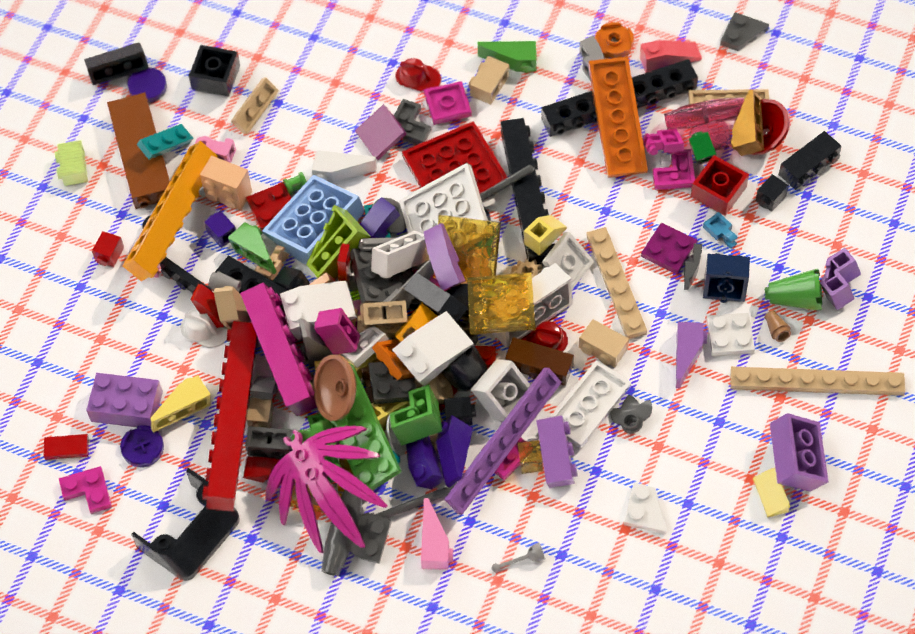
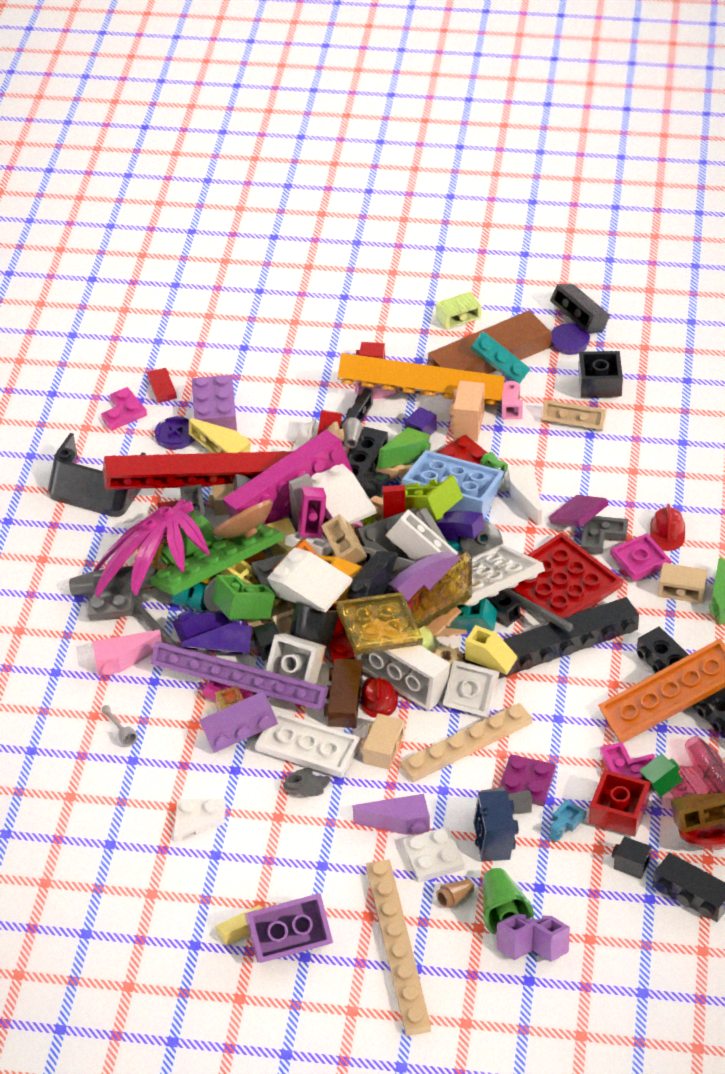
camera: 75 degrees right, 15 degrees down
dark pink plate [643,129,684,155] -> none

